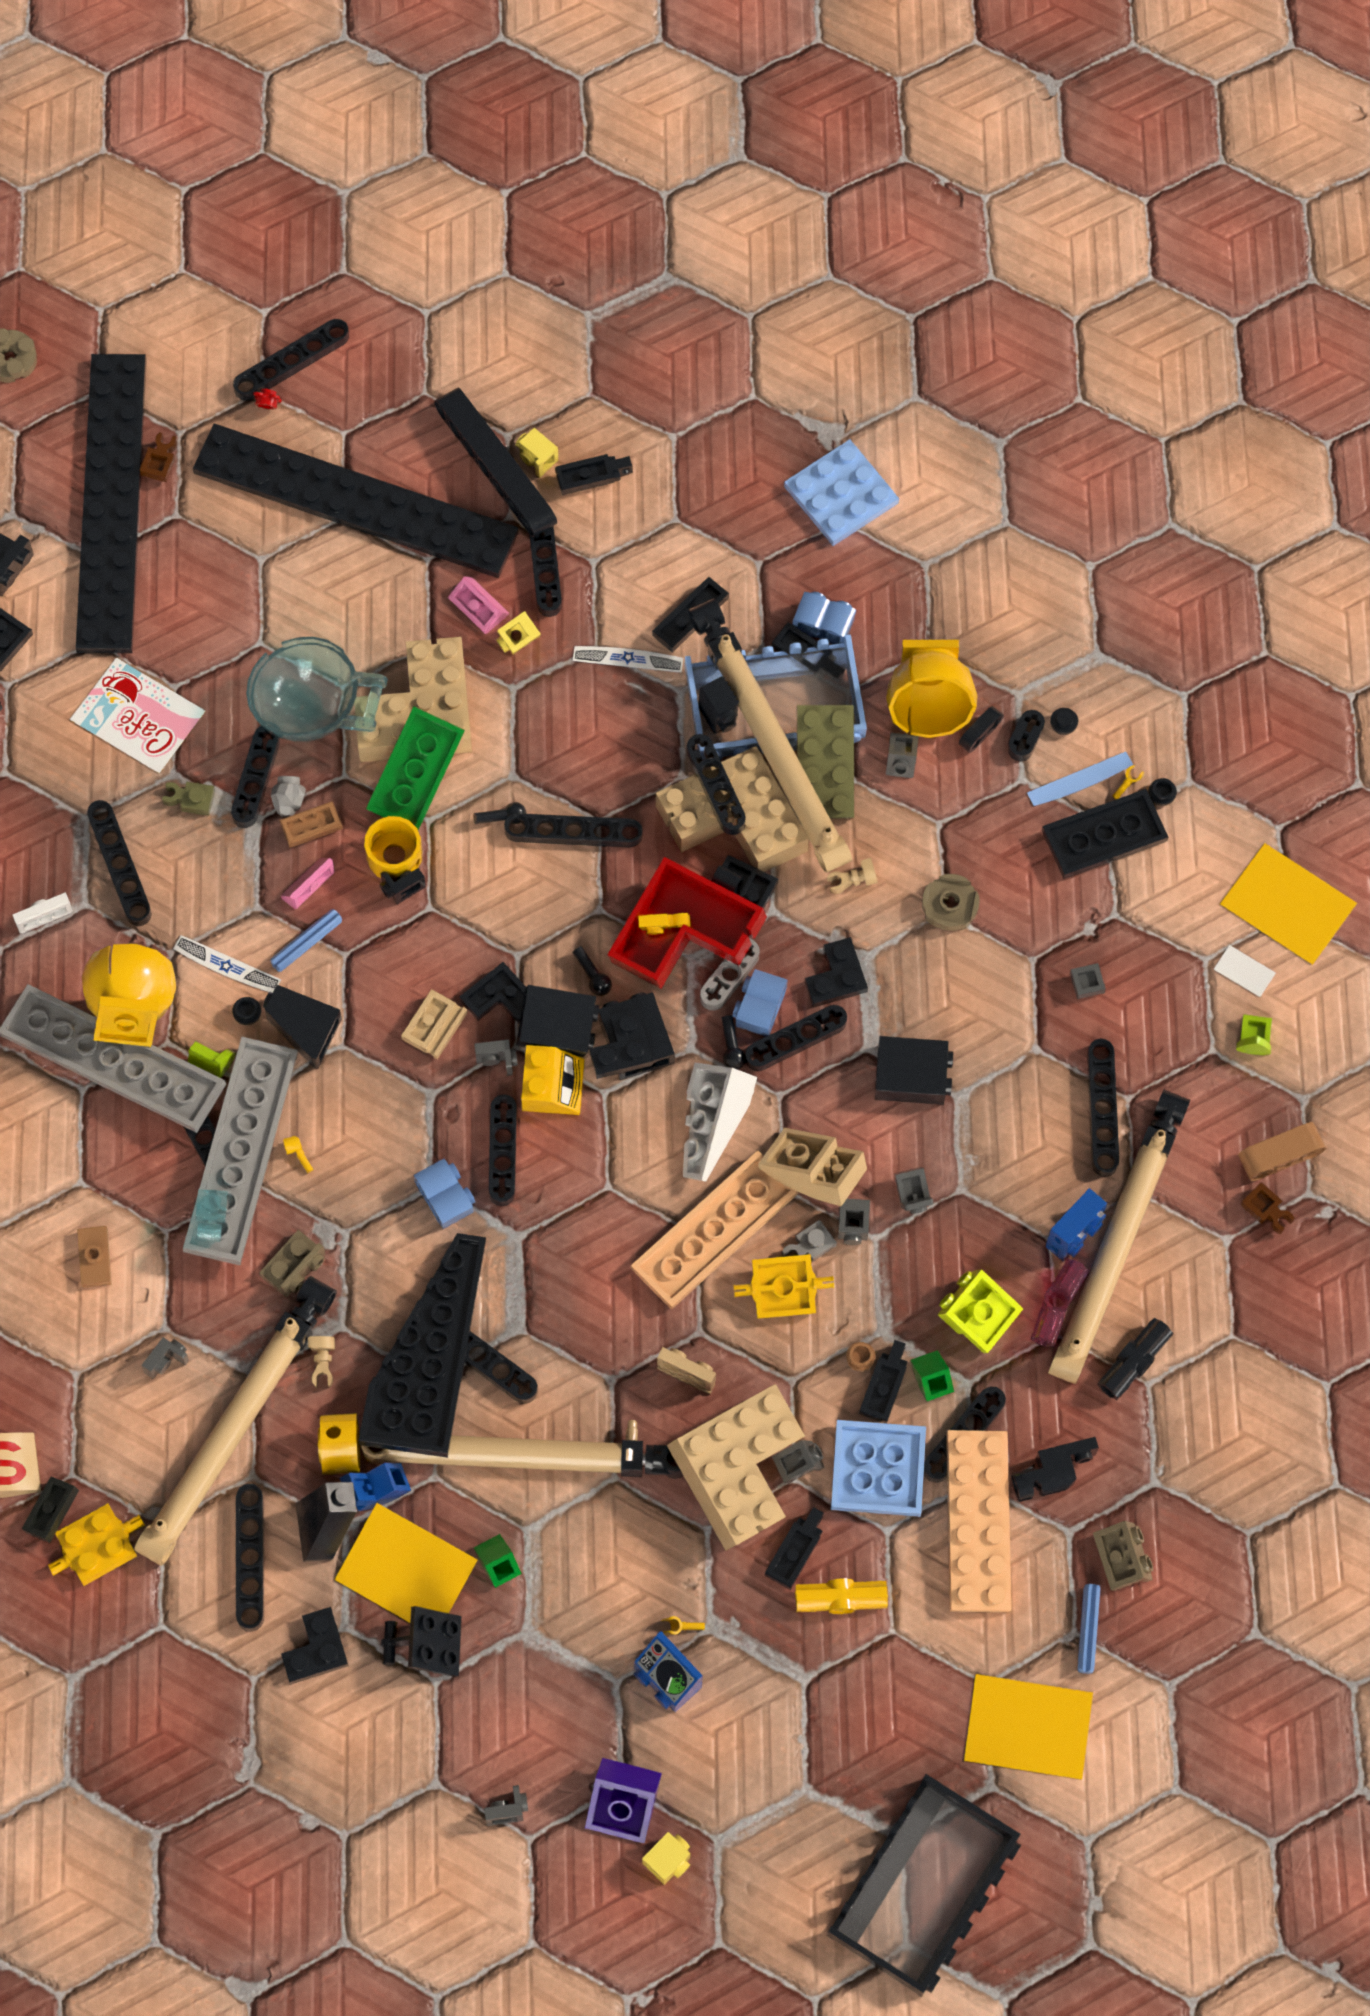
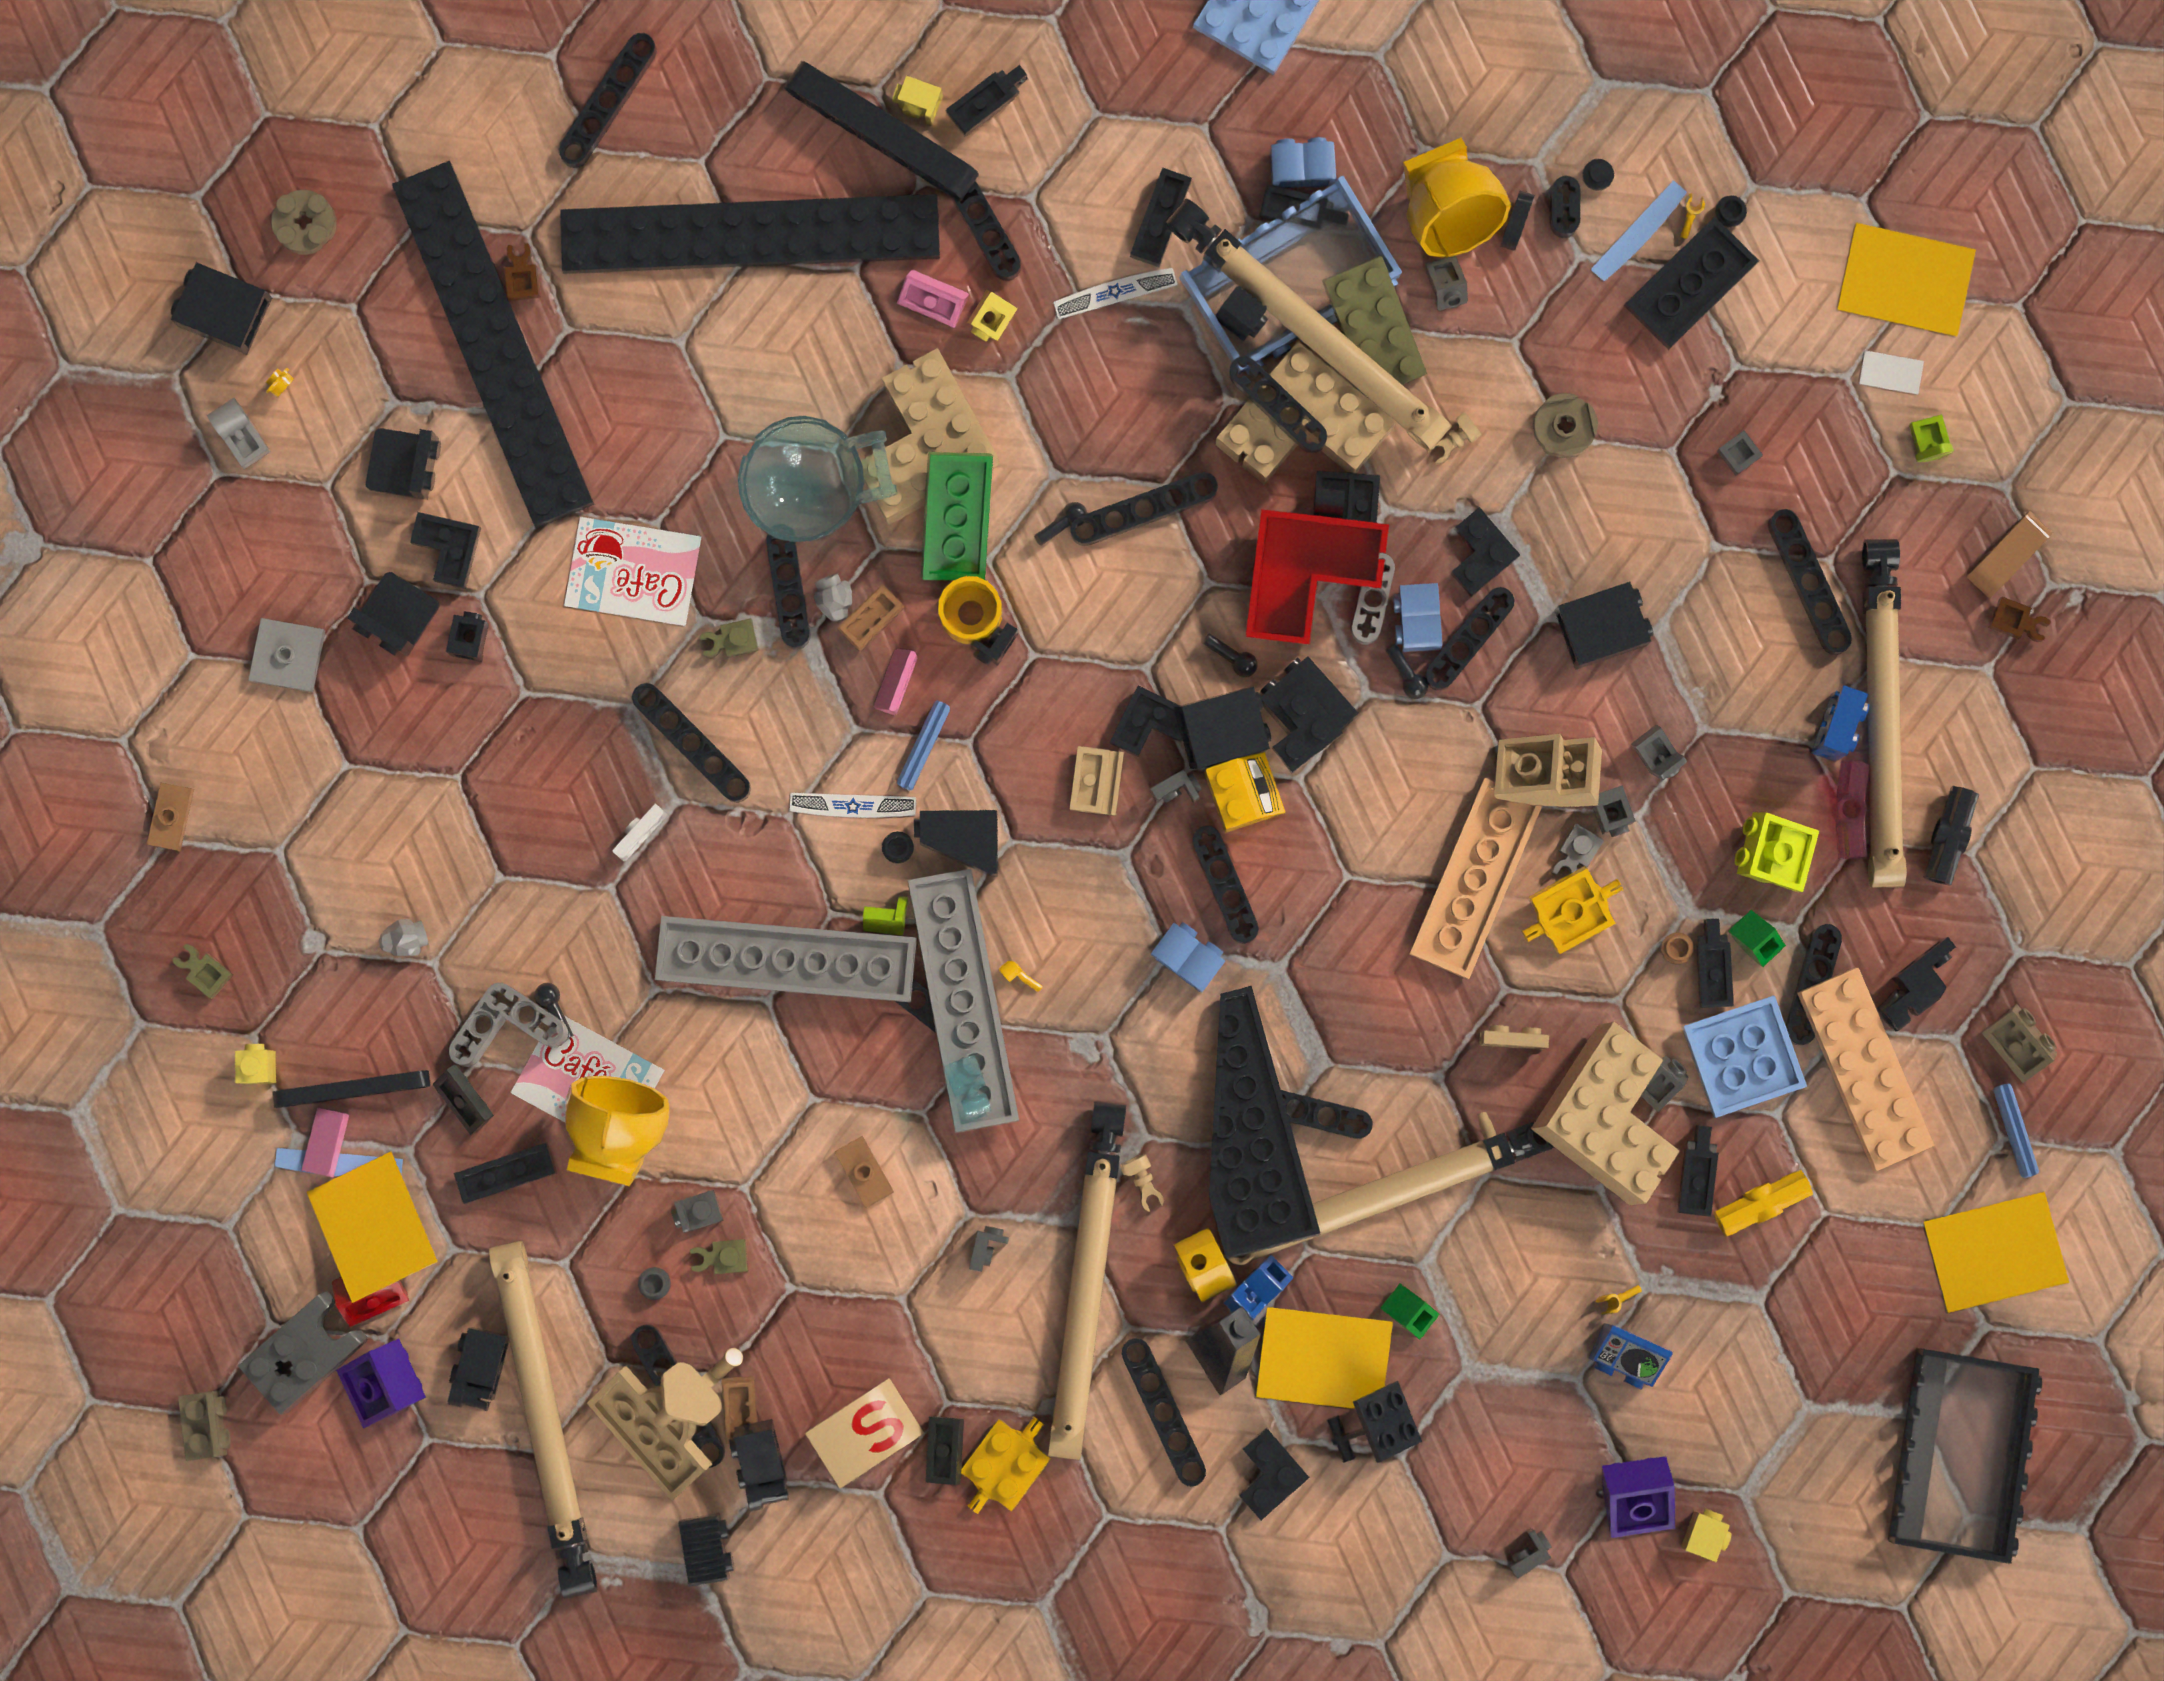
camera: 20 degrees left, 15 degrees up
yellow plate [82,944,176,1047] -> none
red plate [253,389,282,410] -> none
dark tan bracket [259,1230,326,1298] -> none
yellow plate [638,913,690,935] -> none
white wedge [683,1063,757,1182] -> none

